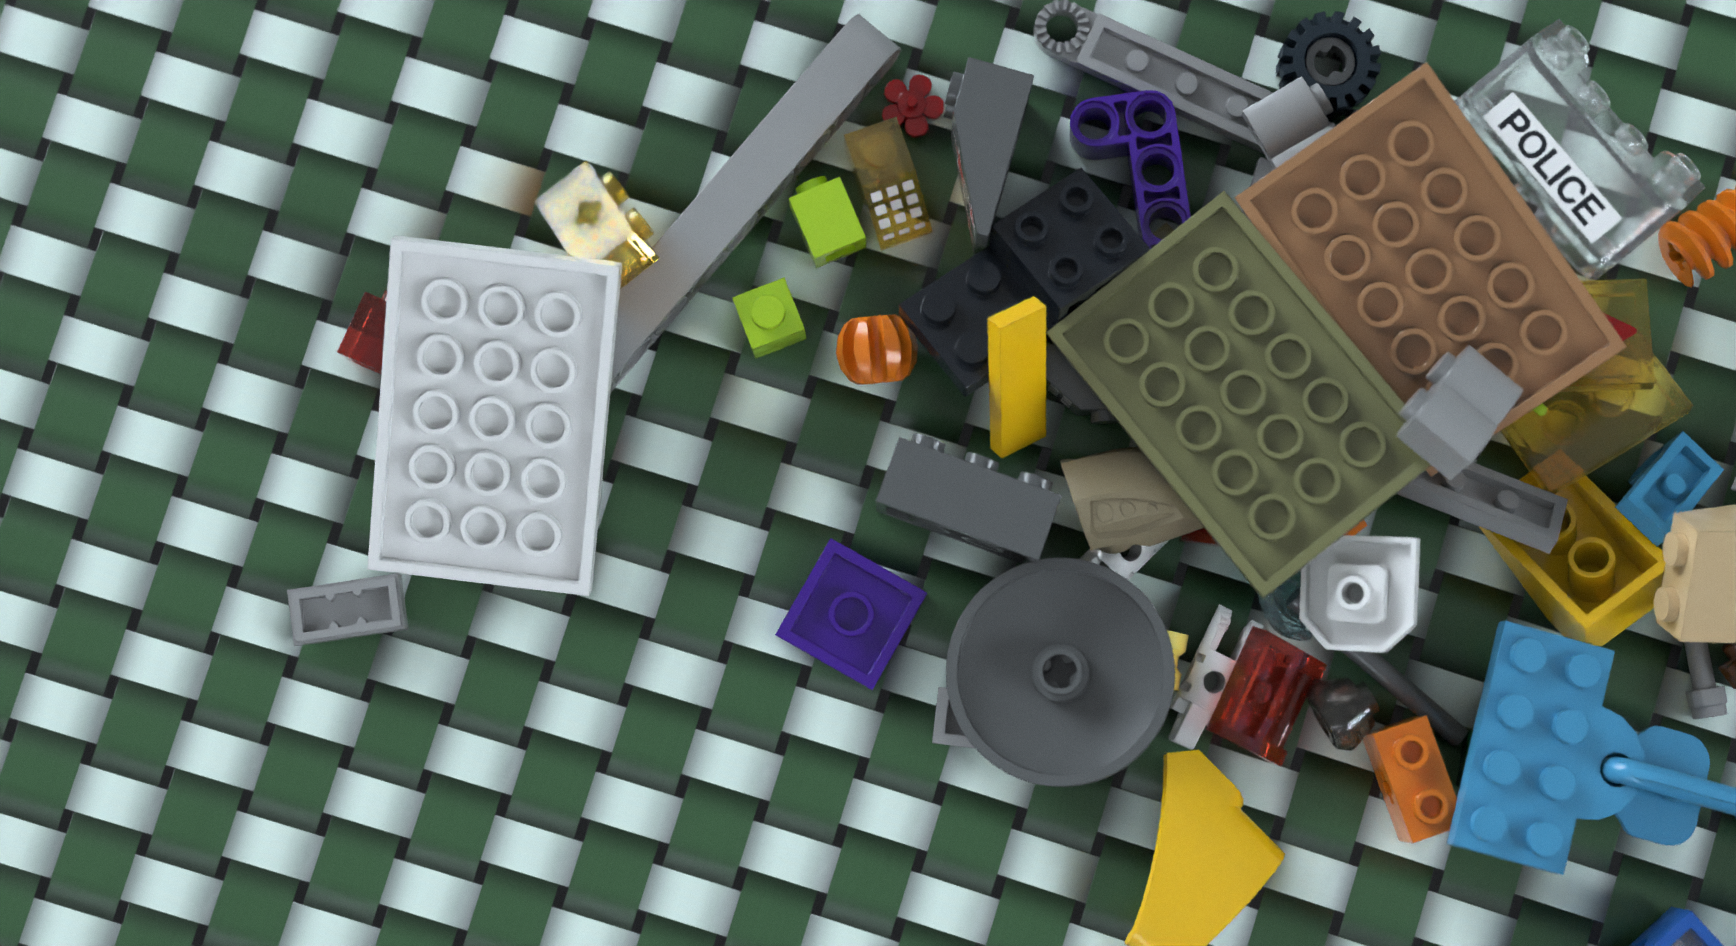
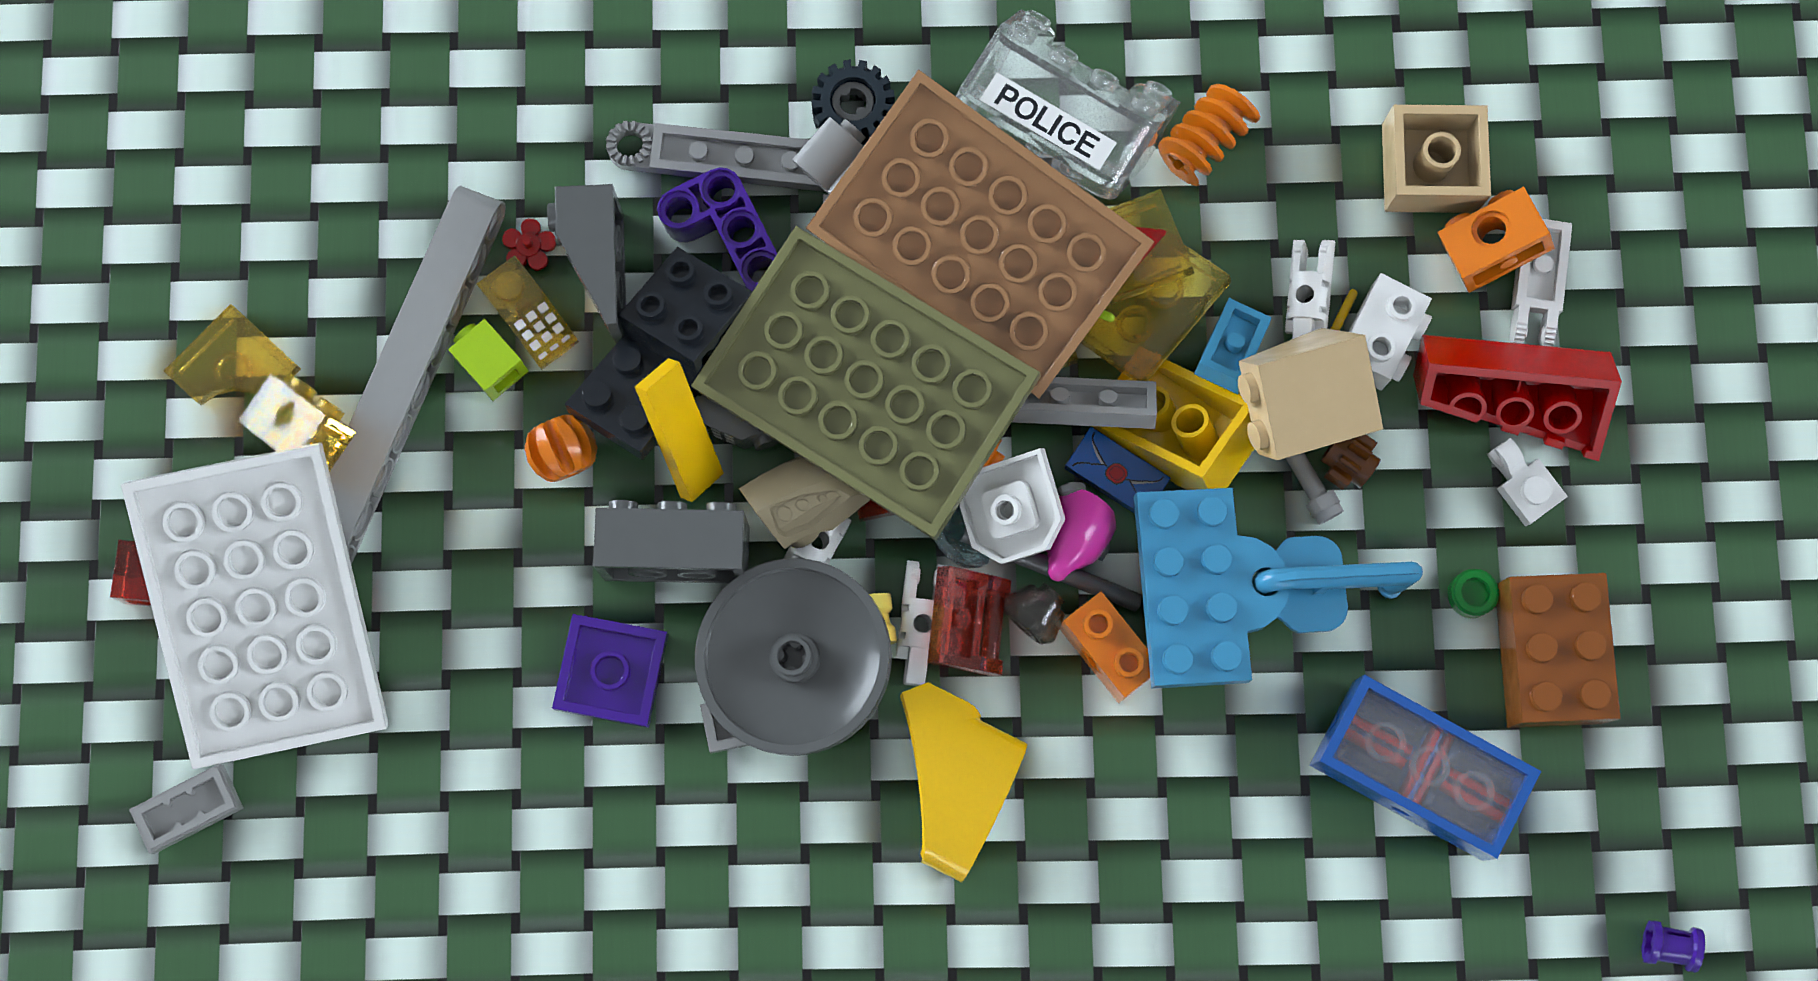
camera: 25 degrees left, 5 degrees down
lime brick [732,277,807,359] -> none
light grey brick [1396,345,1523,481] -> none
none -> clear yellow tile [163,304,301,405]
none -> dark pink hat [1047,482,1116,582]
none -> blue tile [1064,427,1171,514]

